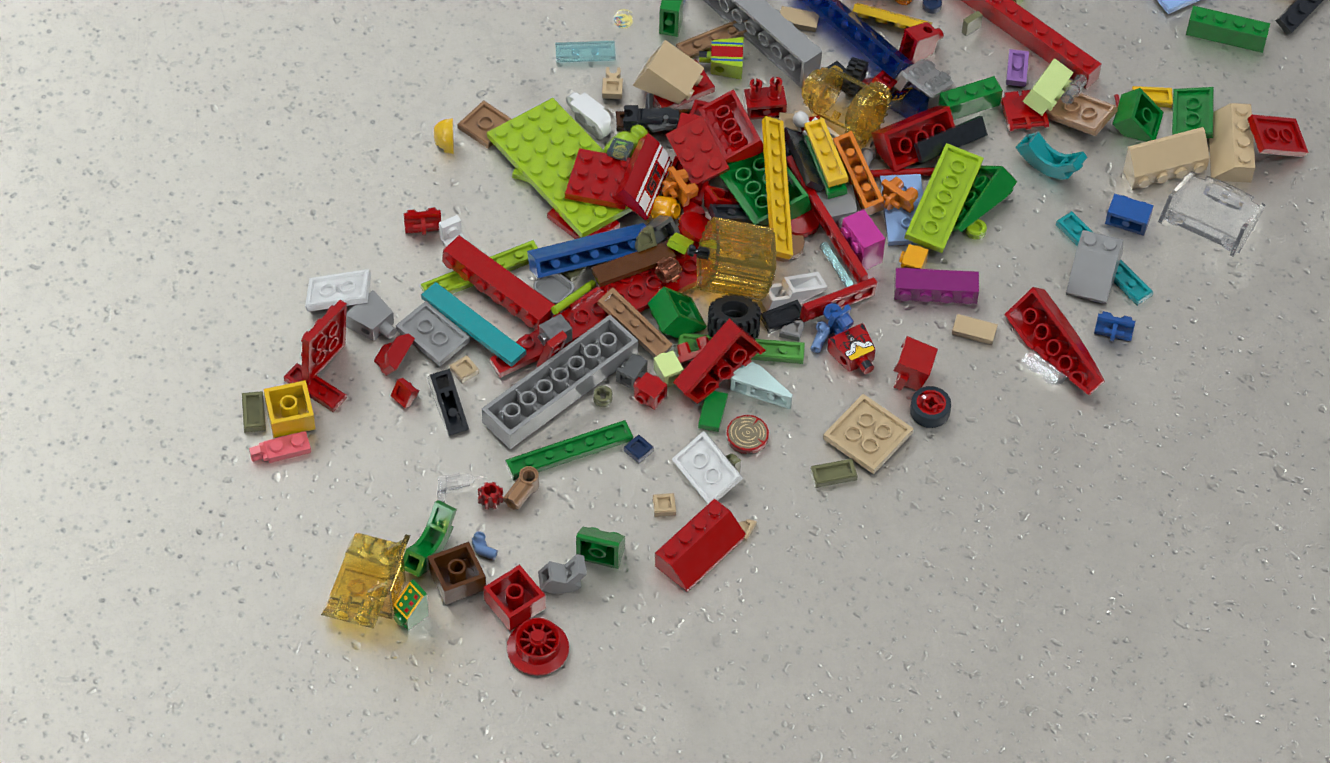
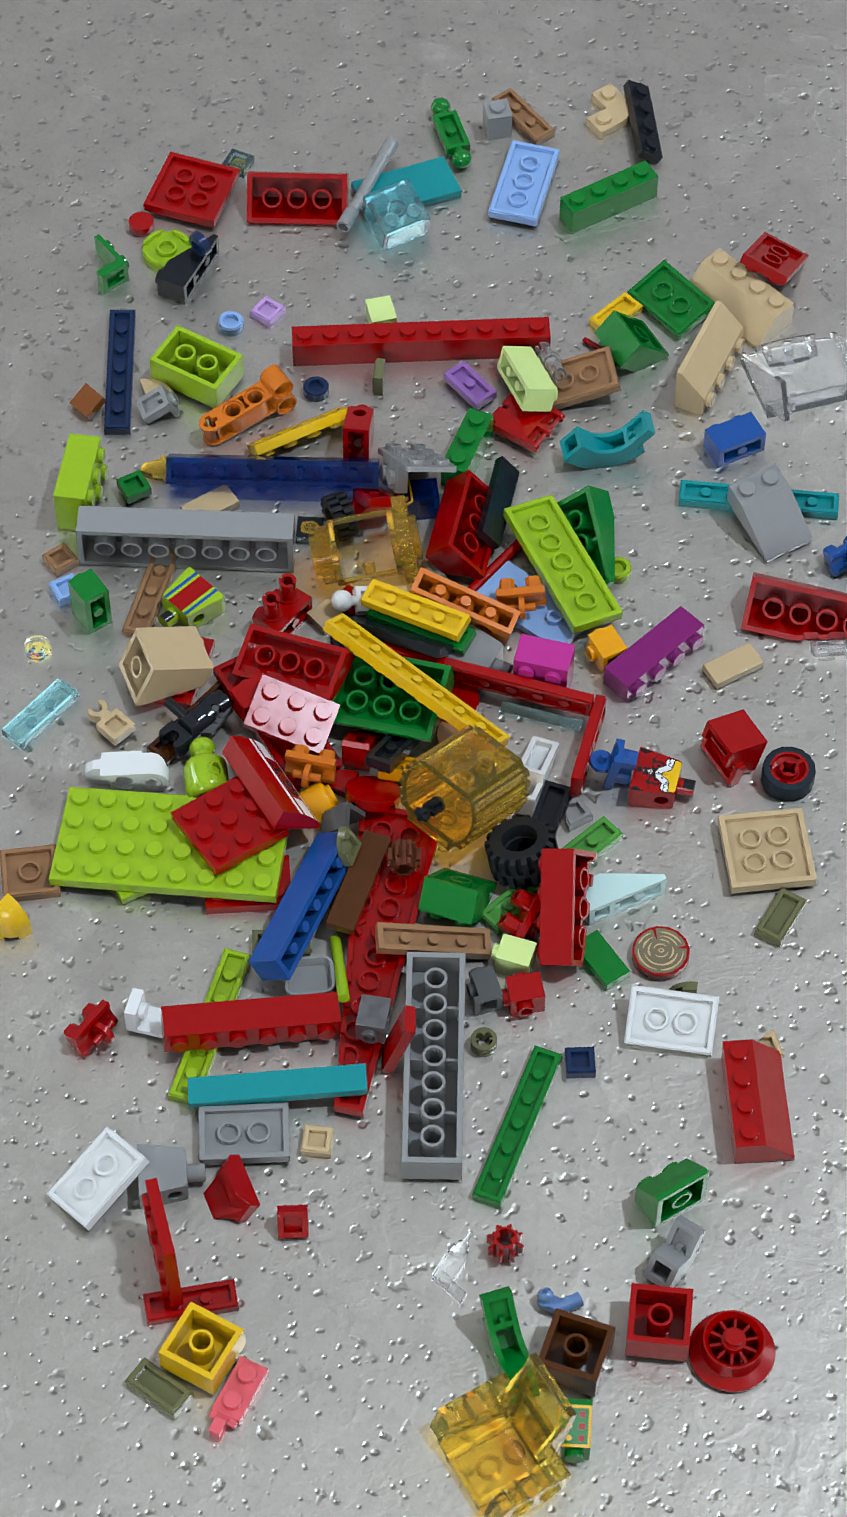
camera: 45 degrees left, 0 degrees up
black slope [427,368,469,436] -> none
medium nougat piece [503,466,539,510] -> none
clear light blue tile [607,137,634,161] -> none
tan tile [652,493,676,517] -> none
lime tile [667,232,694,254] -> none
medium blue arm [810,321,830,353] -> none

